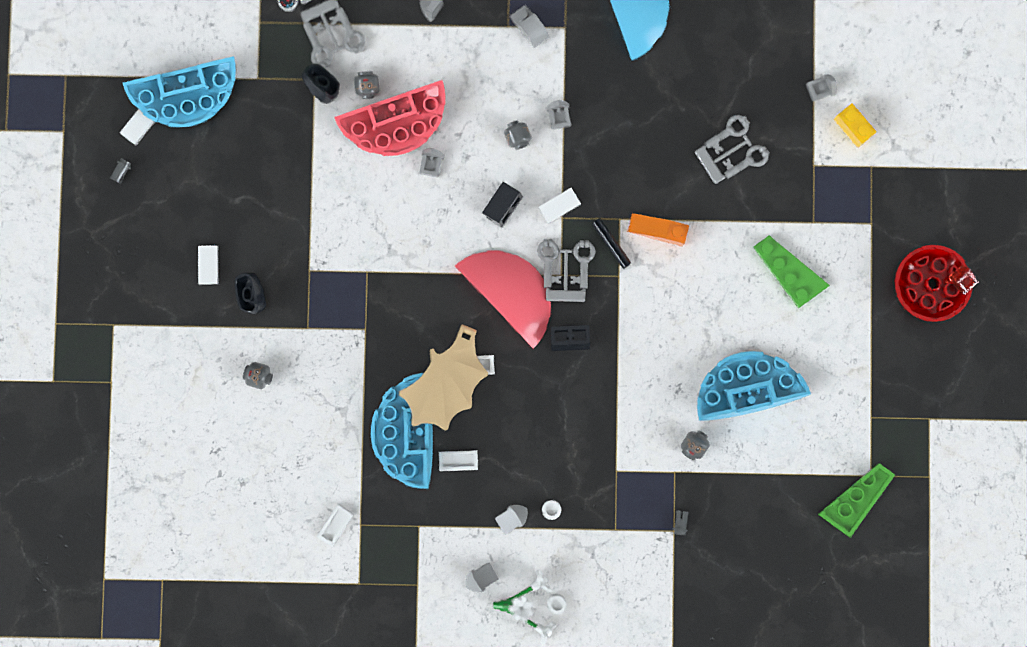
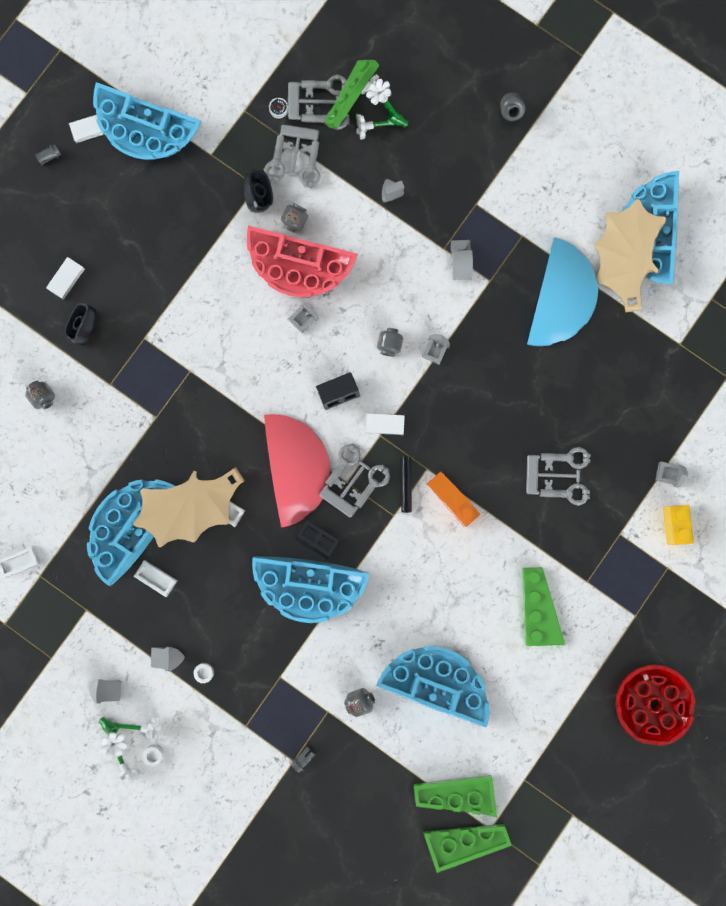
camera: 30 degrees right, 0 degrees up
clear red slope [949,265,978,295] -> none
none -> medium azure brick [252,556,369,623]
none -> bright green wing [413,775,497,817]

